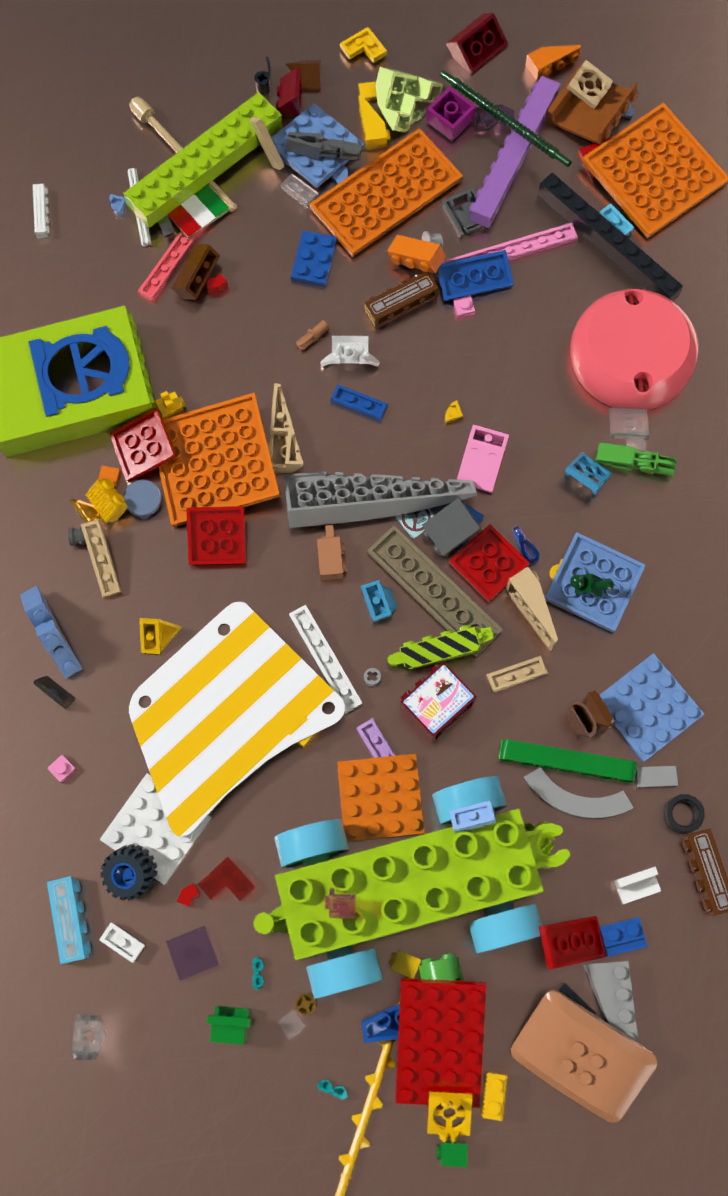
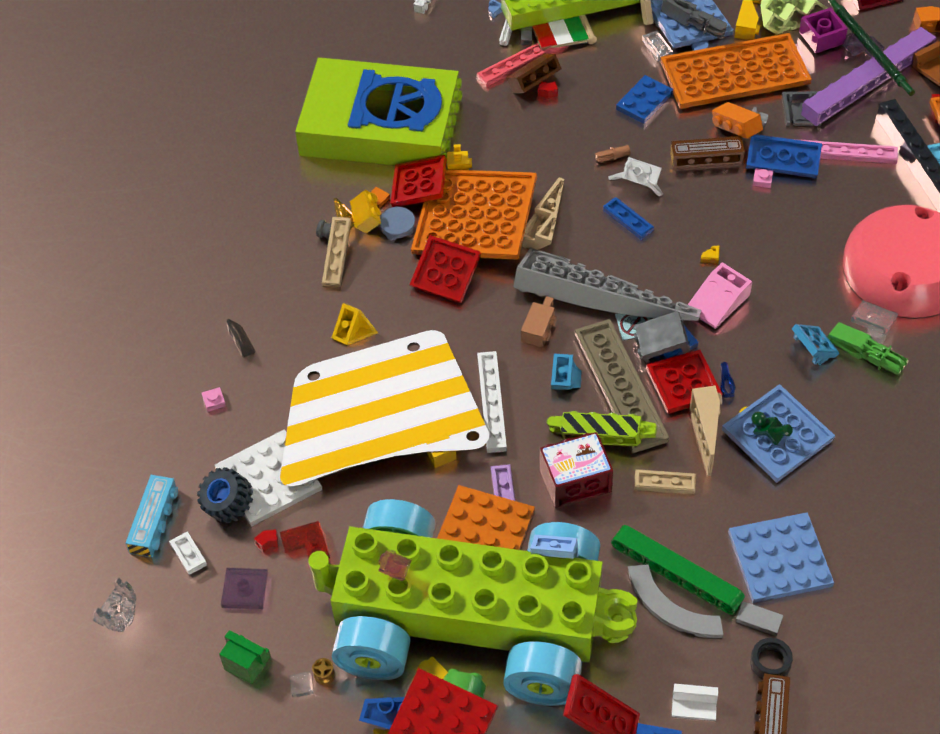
camera: 25 degrees right, 20 degrees down
medium blue arch [20,586,82,679] -> none
teal piece [252,957,264,990] -> none
light grey bush [364,668,381,687] -> none
reddish brown piece [569,691,614,738] -> none

